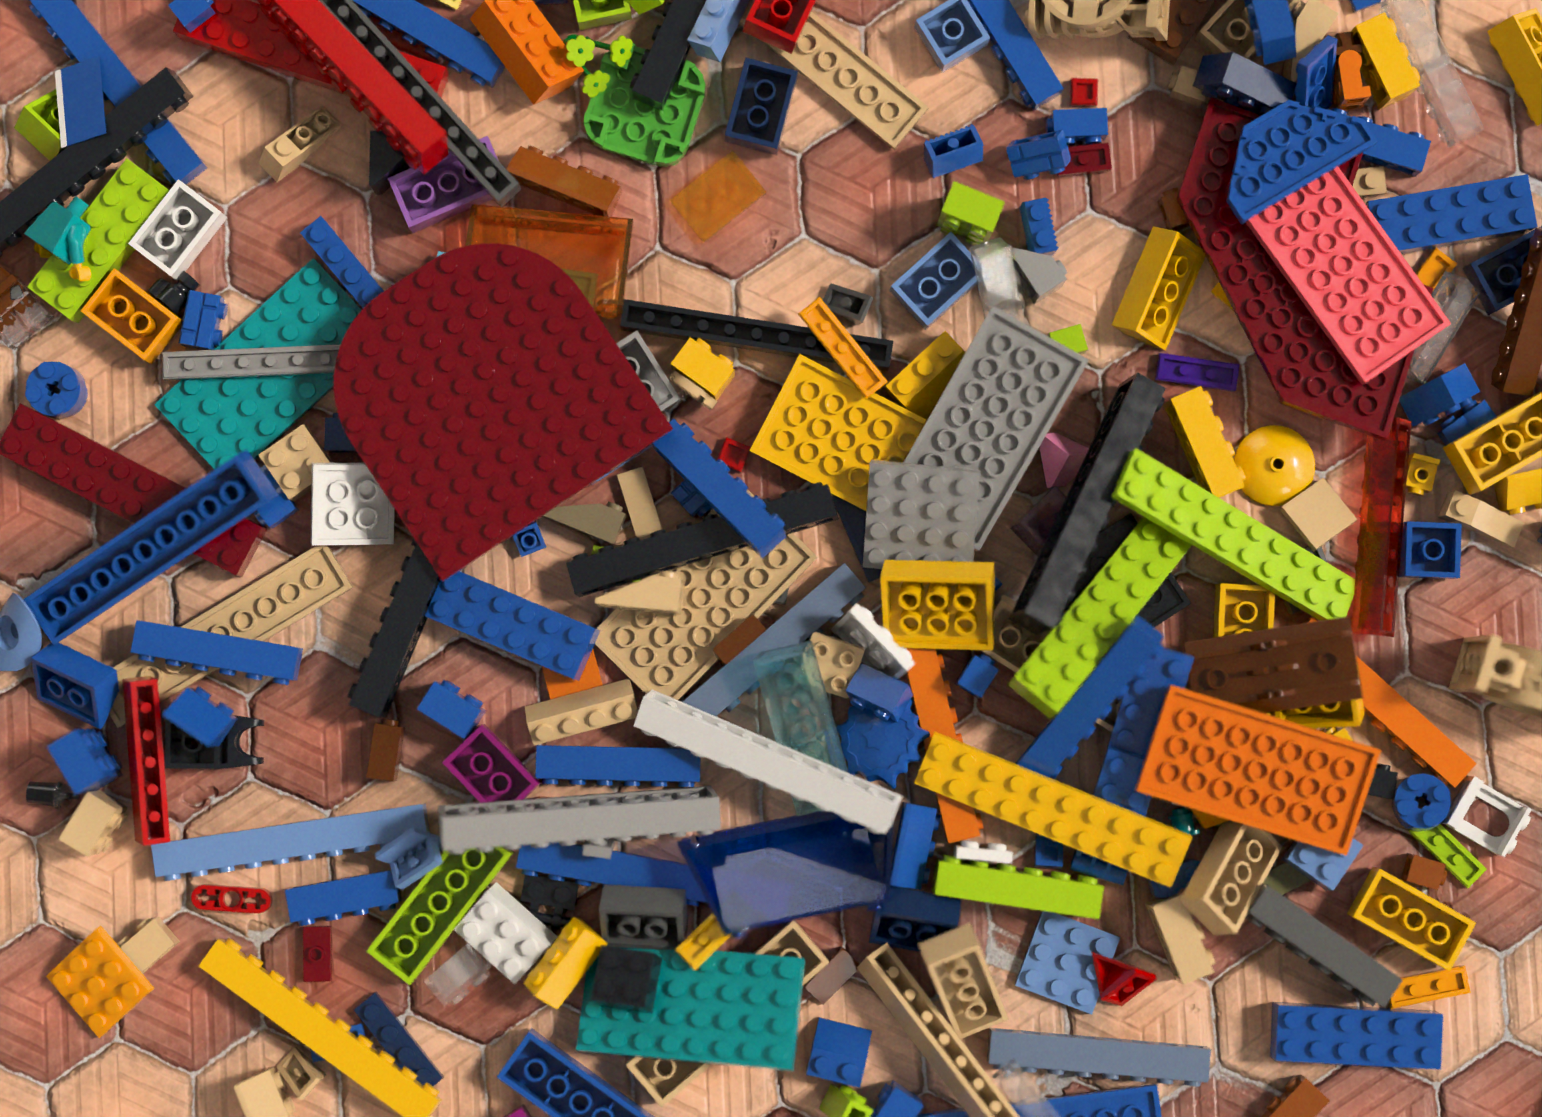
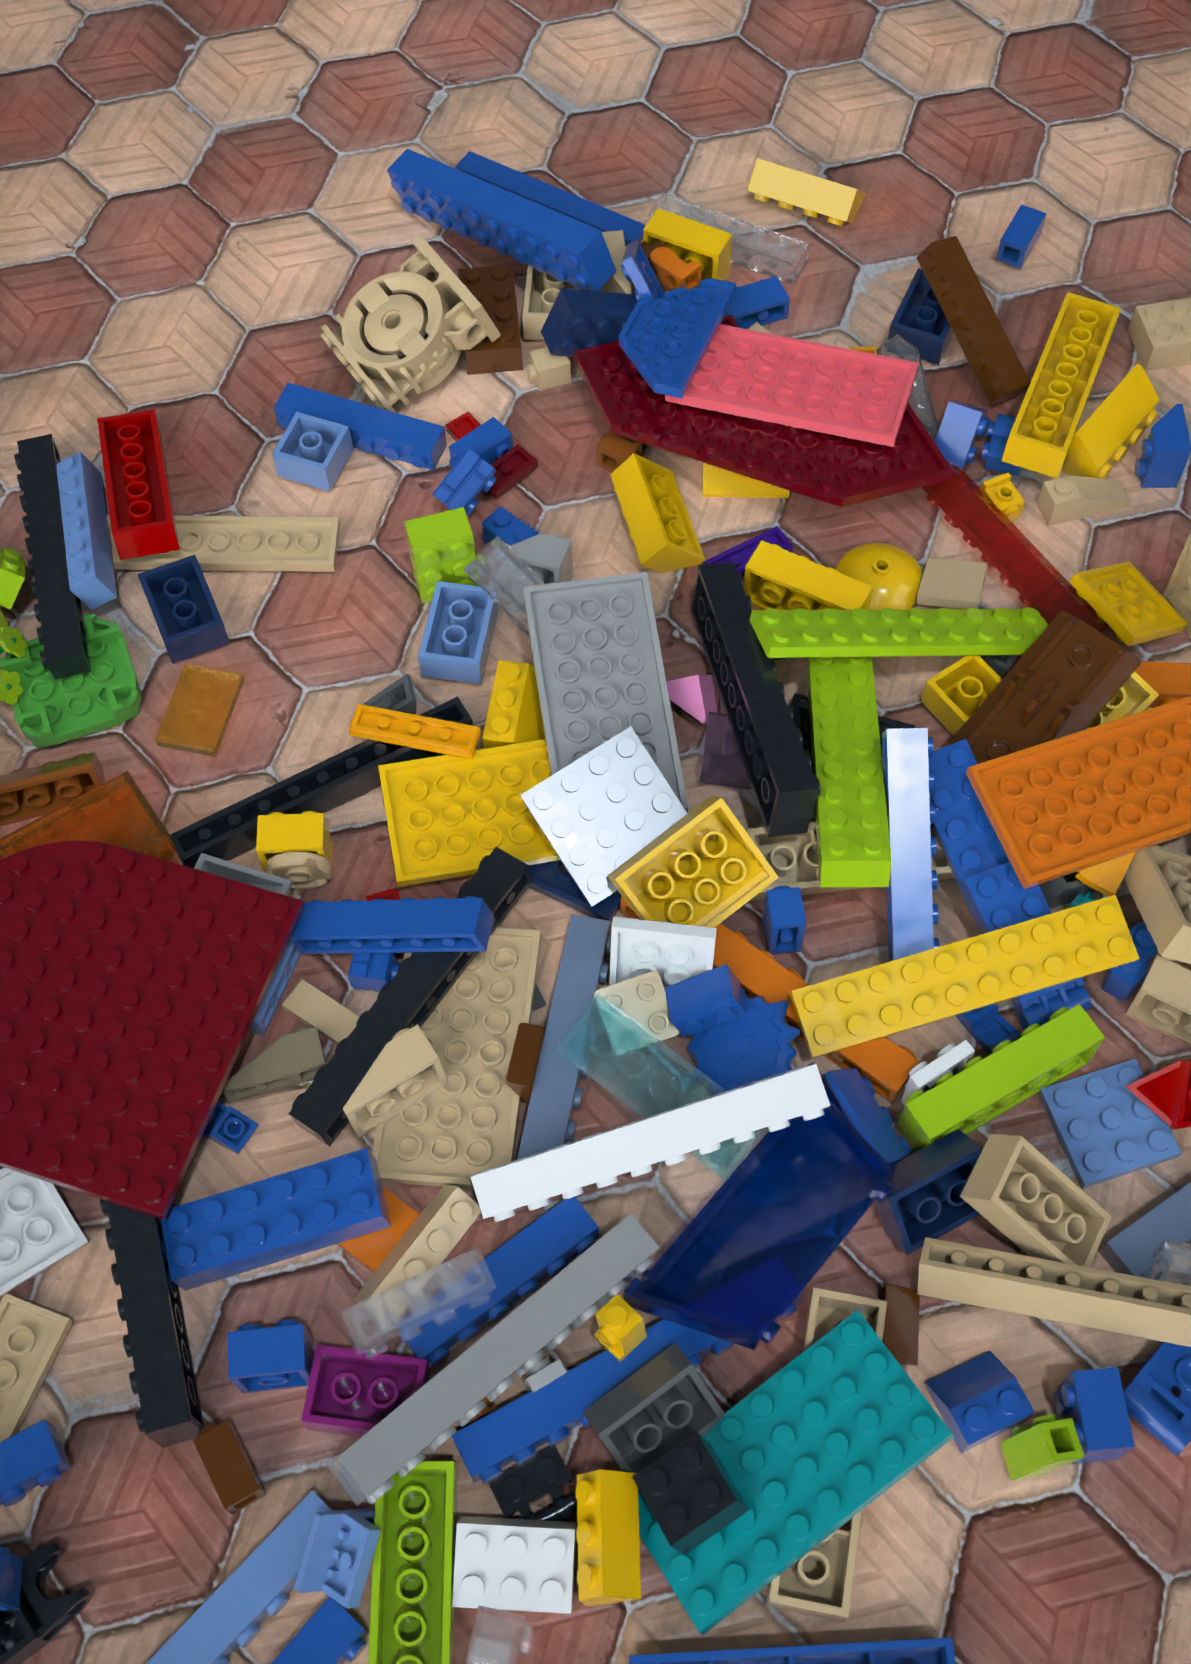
camera: 35 degrees left, 25 degrees down
yellow tile [675,892,754,970] -> none
blue brick [924,124,984,178] -> none
blue brick [1365,174,1538,254] -> none
blue brick [1398,521,1462,579] -> none
none -> clear brick [339,1247,497,1359]
none -> yellow brick [594,1294,647,1362]
none -> yellow plate [1069,561,1188,647]

